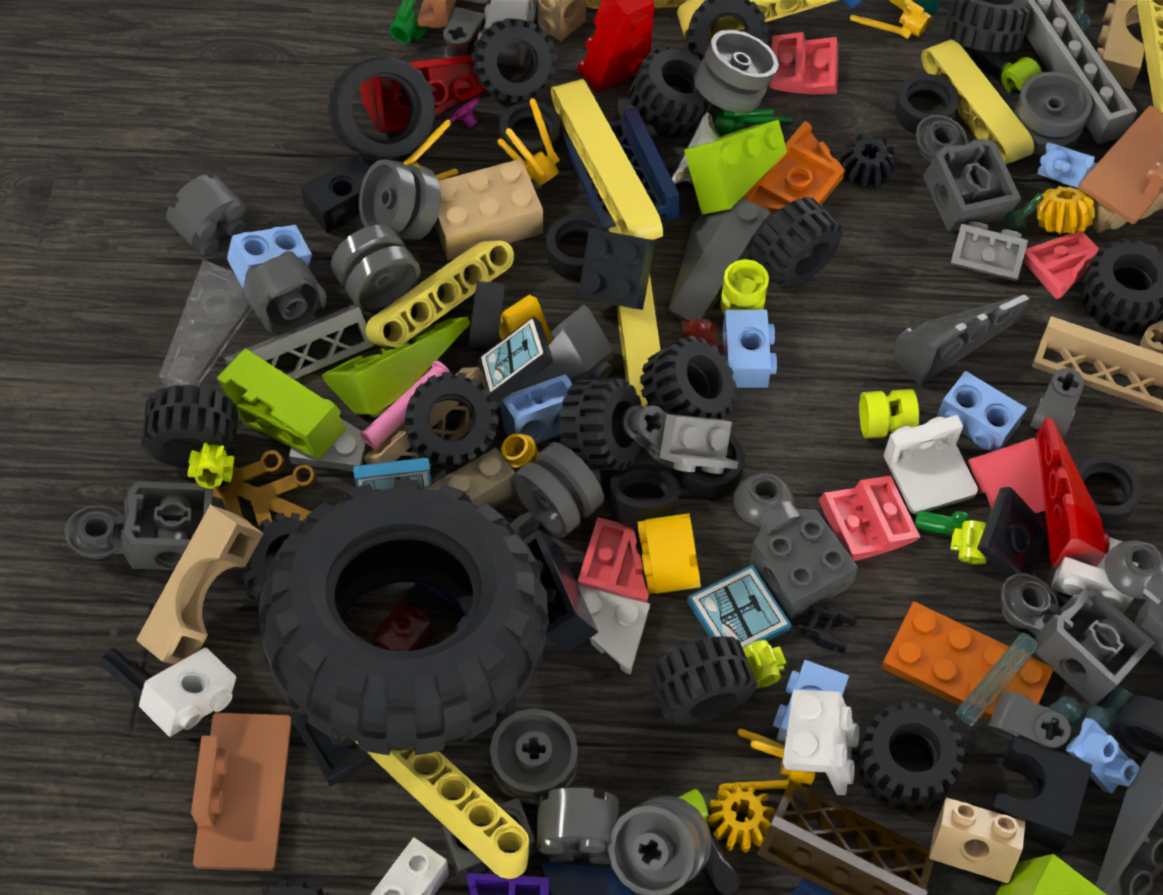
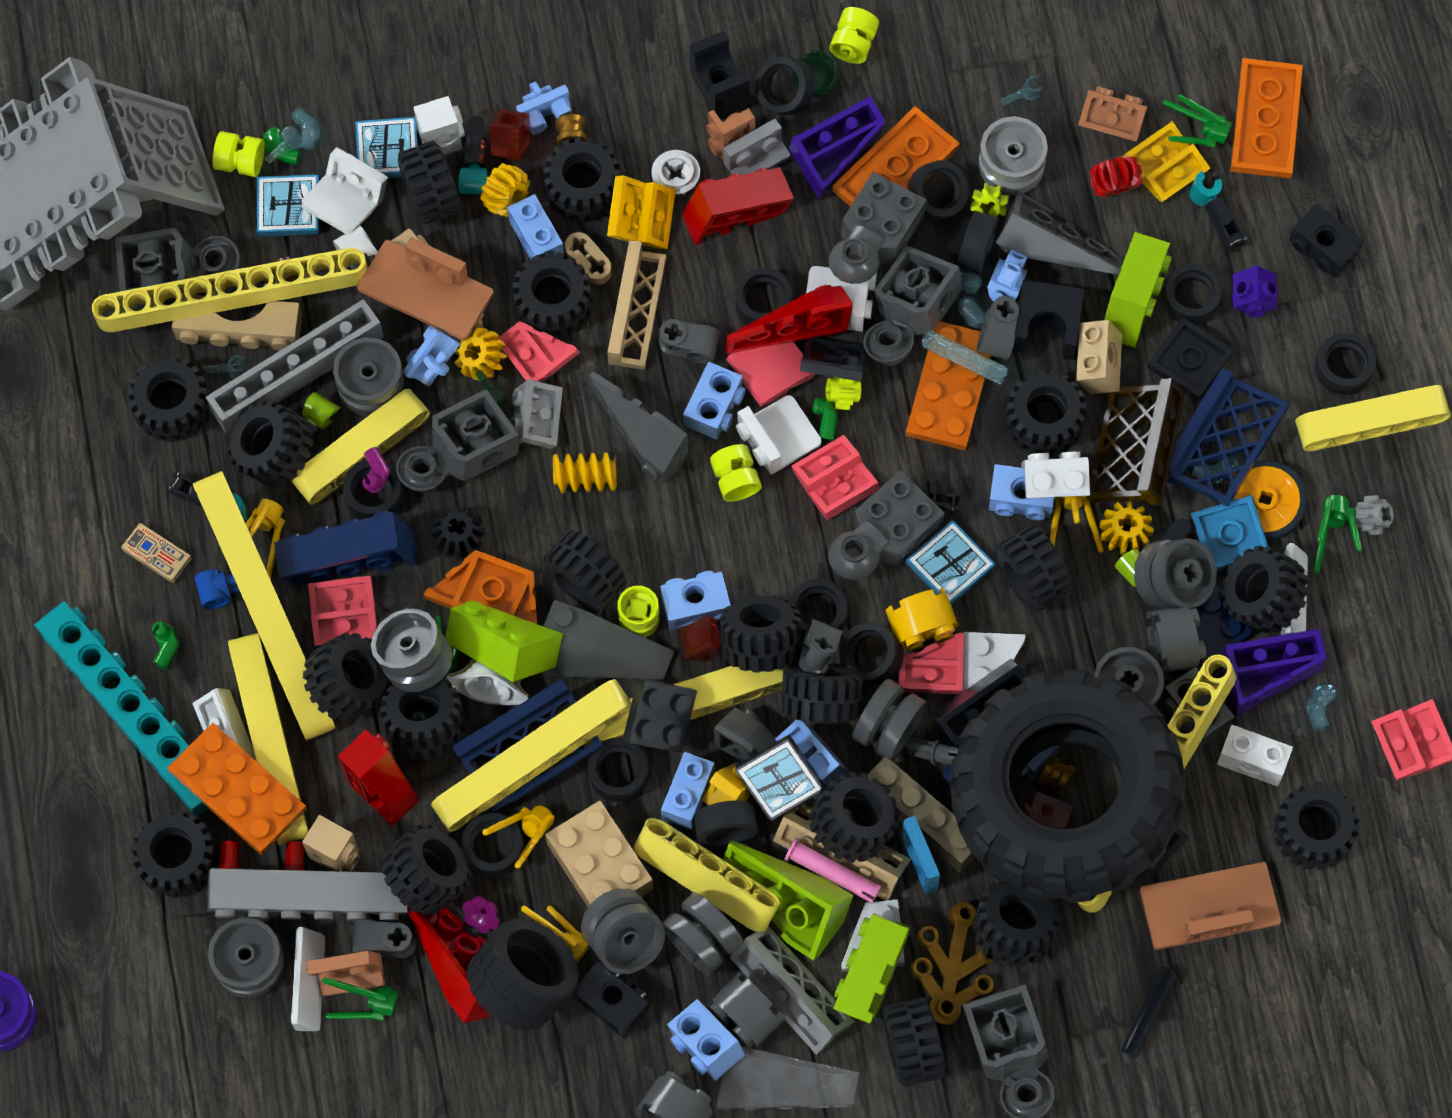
camera: 100 degrees left, 10 degrees up
tan arch [136,505,264,665] -> none
white brick [139,647,236,737] -> none
neon yellow gear [187,443,235,490] -> none
yellow cone [501,433,539,470] -> none
light grey bracket [659,414,739,474] -> none
neon yellow gear [743,640,786,688] -> none
none -> dark blue wedge [274,511,419,587]
none -> magenta arm [362,447,390,493]
none -> yellow piece [553,452,617,493]
none -> light blue brick [661,752,715,831]

